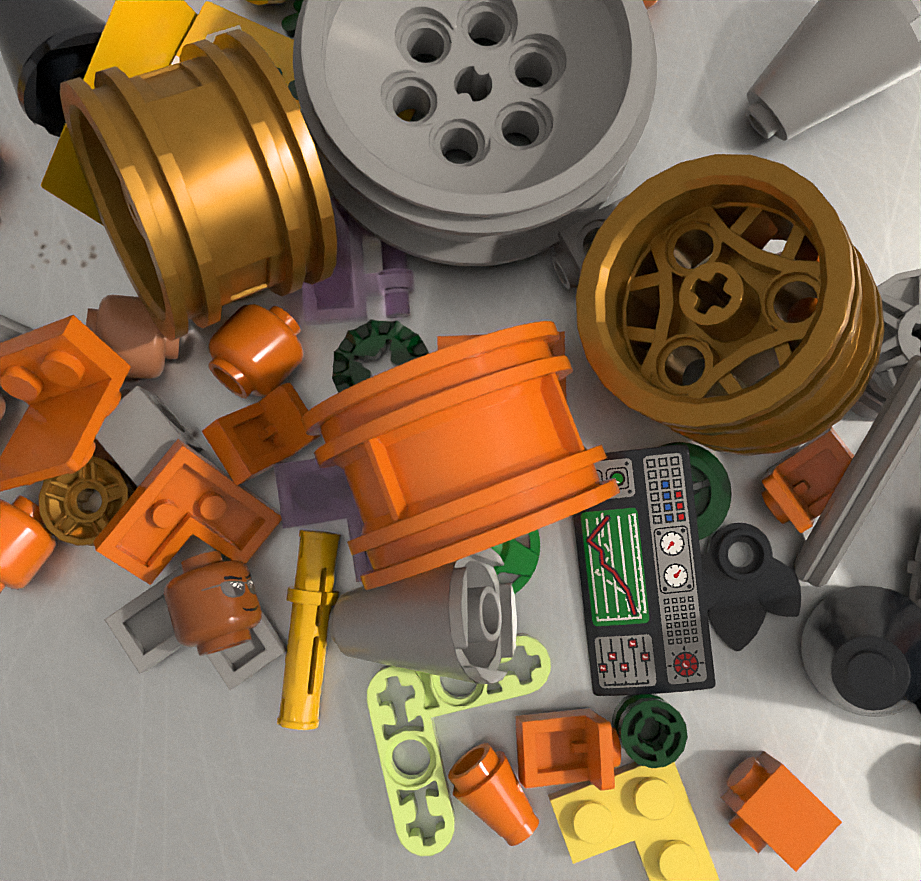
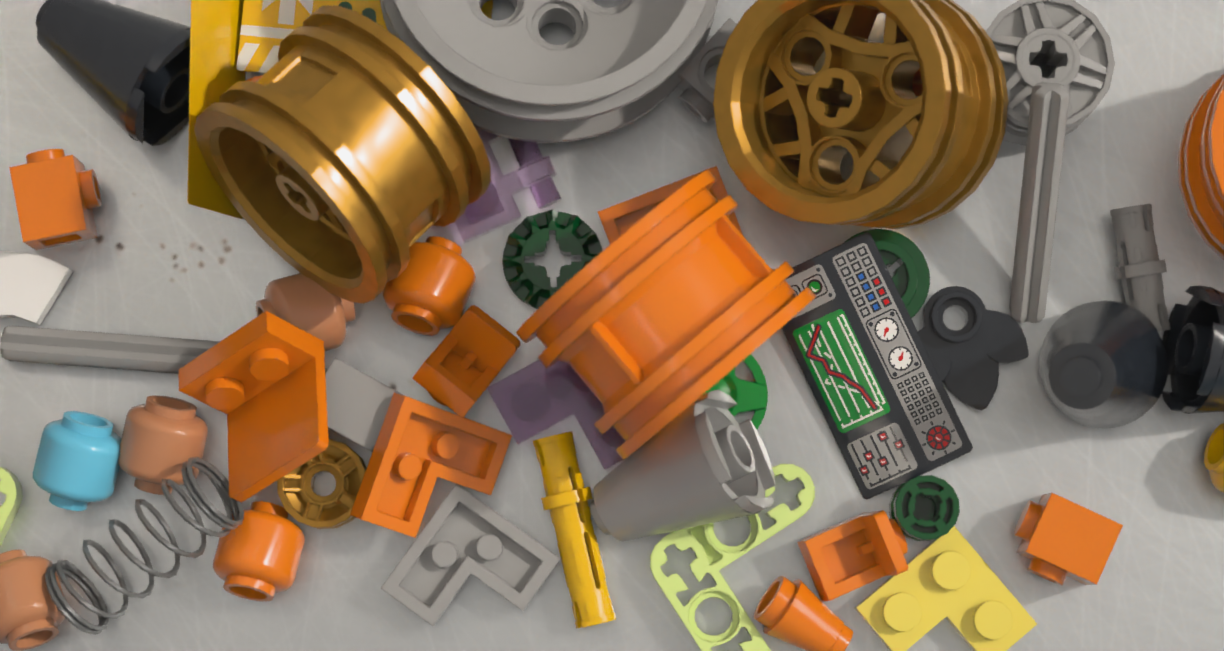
camera: 25 degrees left, 0 degrees up
dark orange head [164,551,262,656] -> none
orange bracket [762,427,854,533] -> none

